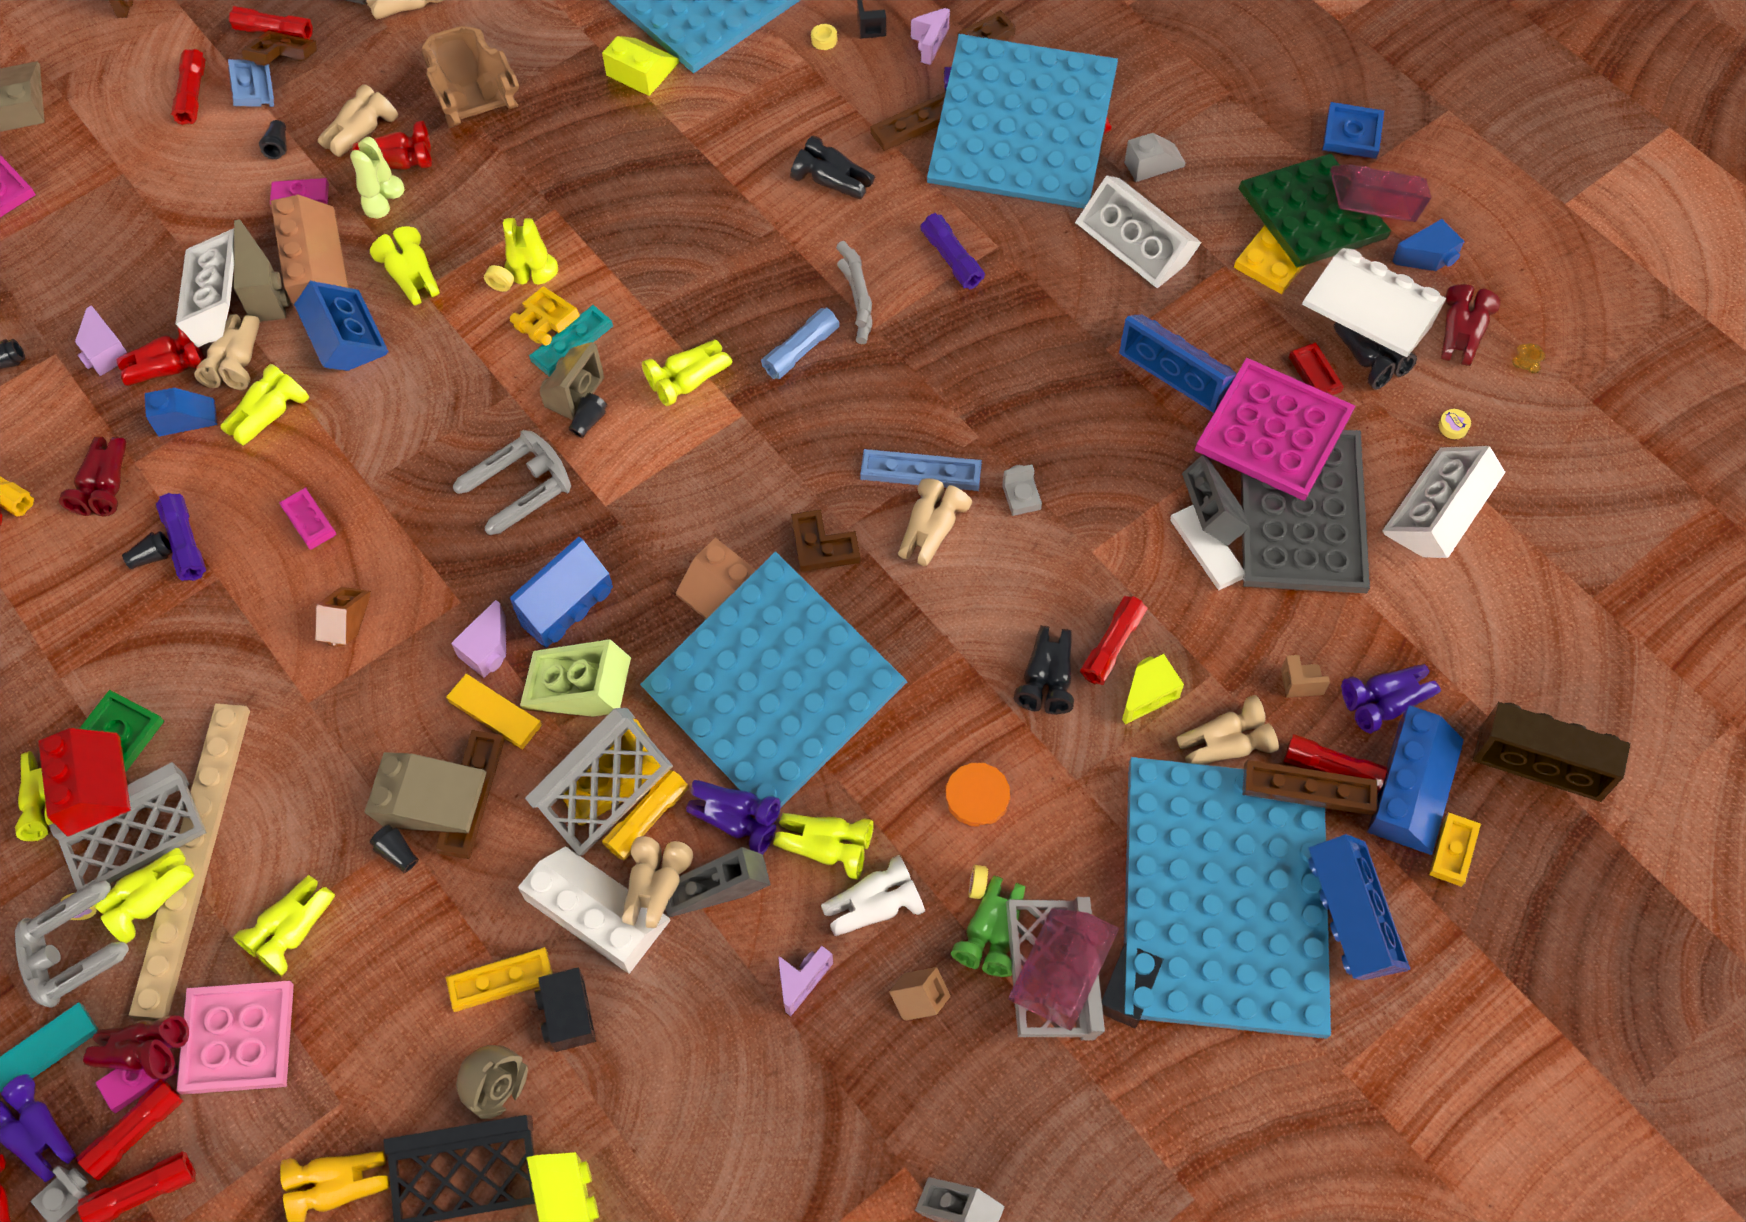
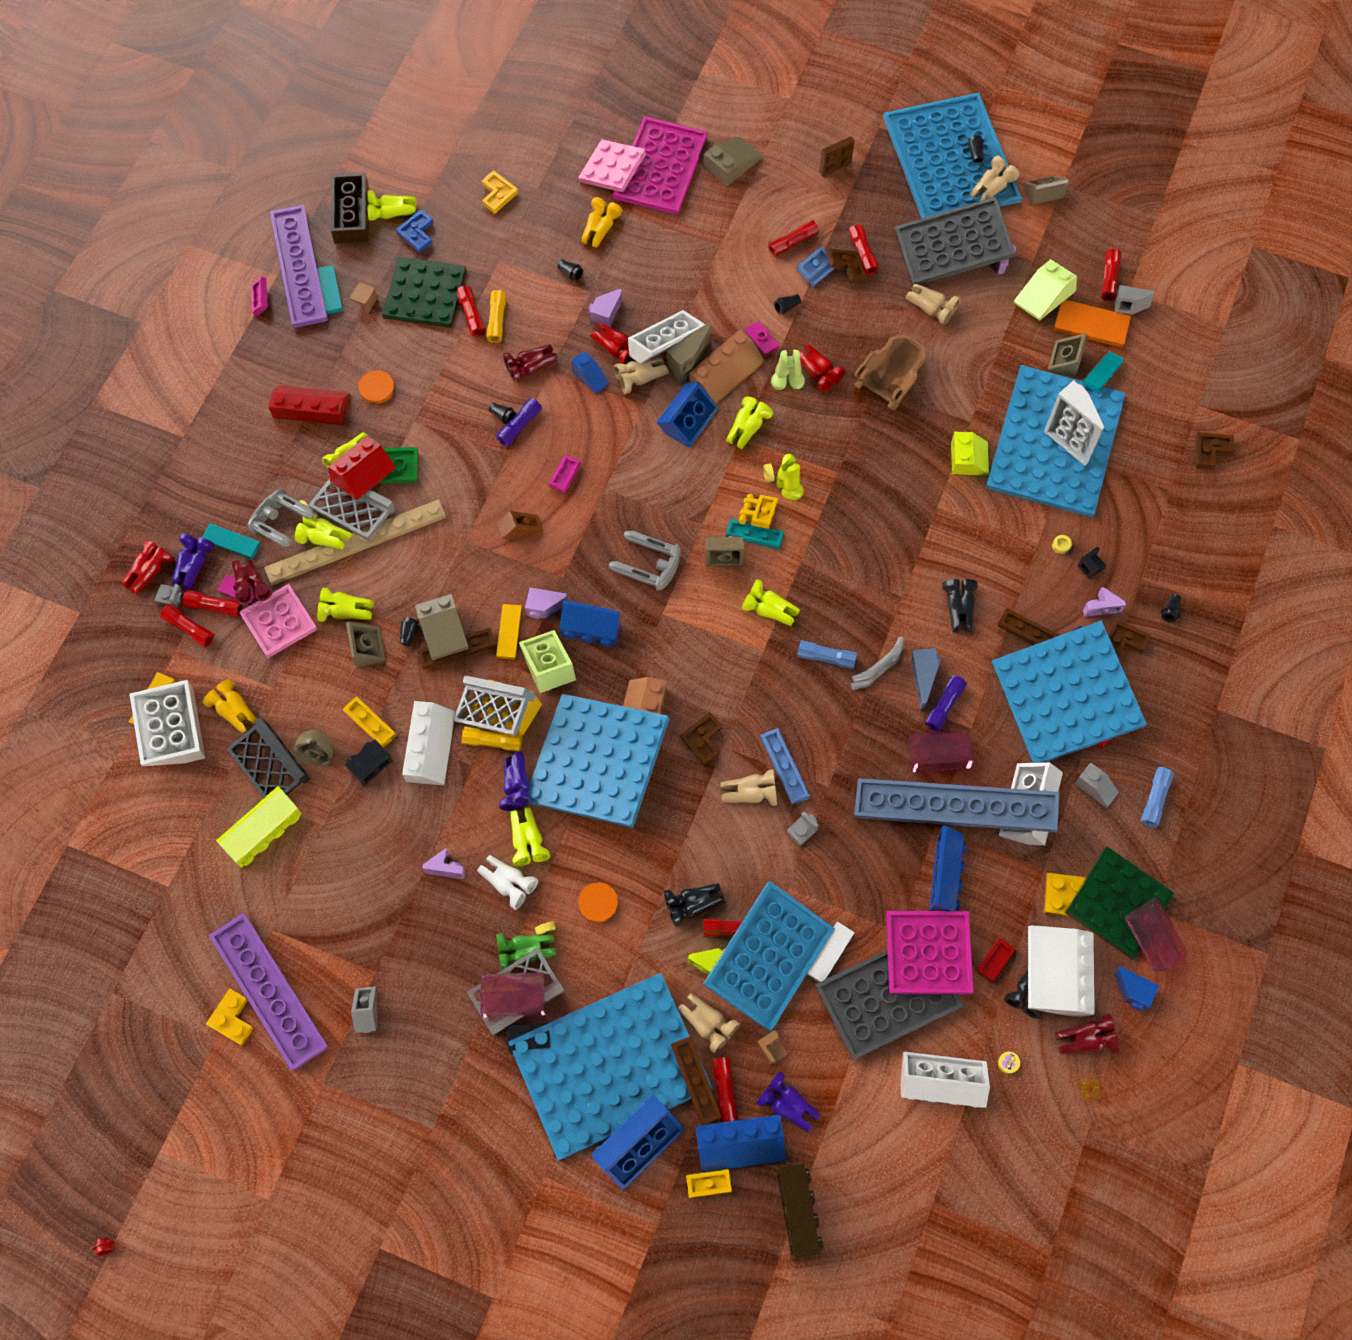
camera: 60 degrees right, 5 degrees up
neon yellow piece [220,364,309,446] -> none
tan piece [318,84,398,157] -> none
black cone [568,392,608,438] -> none
tan piece [622,836,693,928] -> none
dark grey slope [665,847,771,917] -> none
medium nougat panel [889,967,951,1020] -> none
dark grey slope [1182,455,1250,546] -> none
blue plate [1322,102,1384,159] -> none
none -> dark tan slope [346,621,386,668]
none -> dark azure plate [703,881,835,1032]
none -> sand blue plate [854,778,1059,833]
none -> clear pink slope [907,730,974,772]
none -> sand blue slope [910,648,941,711]
none -> medium blue axle [1140,767,1174,828]

